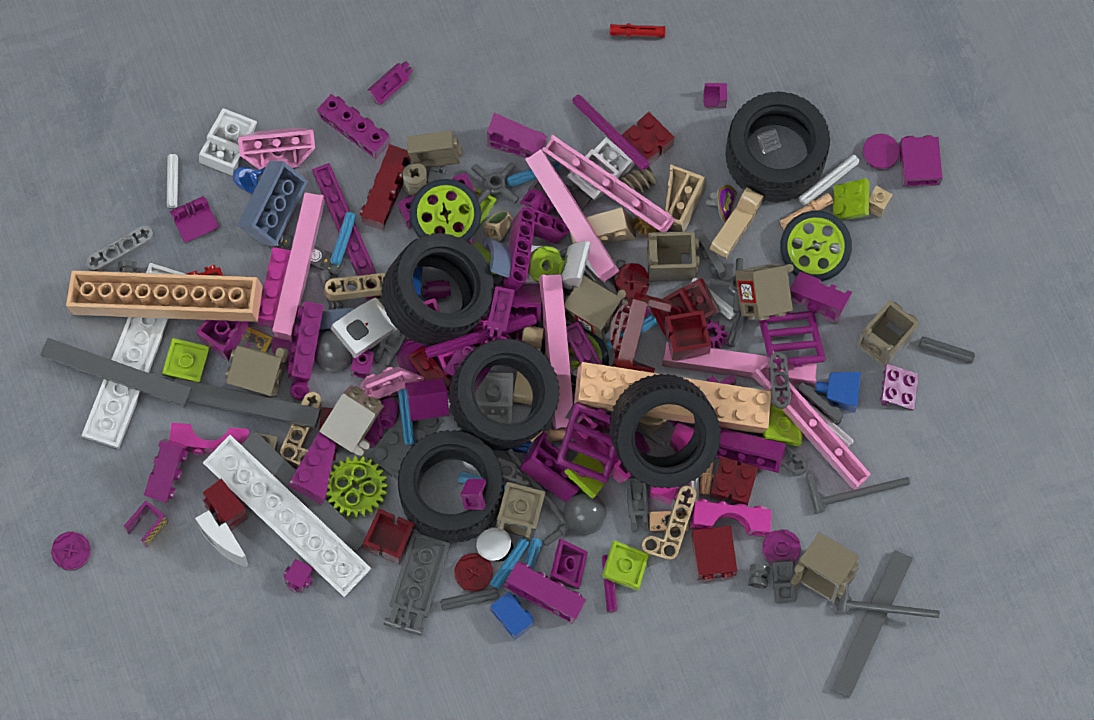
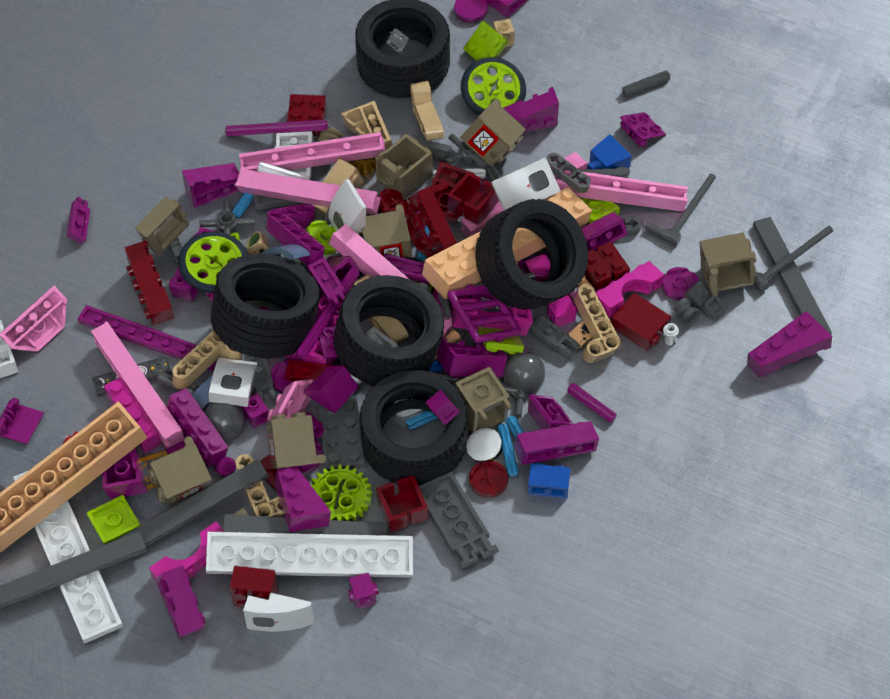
camera: 40 degrees left, 15 degrees down
magenta piece [124,501,168,548] -> none
blue piece [233,167,266,195] -> none
sand blue brick [237,161,308,246] -> none
magenta brick [317,94,390,160] -> none
dark azure axle [331,212,356,265] -> none
dark azure axle [398,389,415,445] -> none
dark tan piece [403,163,427,196] -> none
dark grey axle [440,588,498,610] -> none
magenta brick [520,189,554,214] -> none
lime tile [601,540,649,591] -> none
red pin [609,23,666,38] -> none
magenta panel [703,83,727,108] -> none
shield [706,184,737,224] -> none
magenta bar [758,311,826,367] -> none
light nougat pin [779,193,834,229] -> none
white axle [799,155,859,206] -> none
dark tan container [857,300,920,367] -> none
none -> white axle [257,162,310,180]
none -> white slope [491,157,560,210]
none -> white pin [663,323,679,345]
none -> magenta wedge [747,311,833,378]

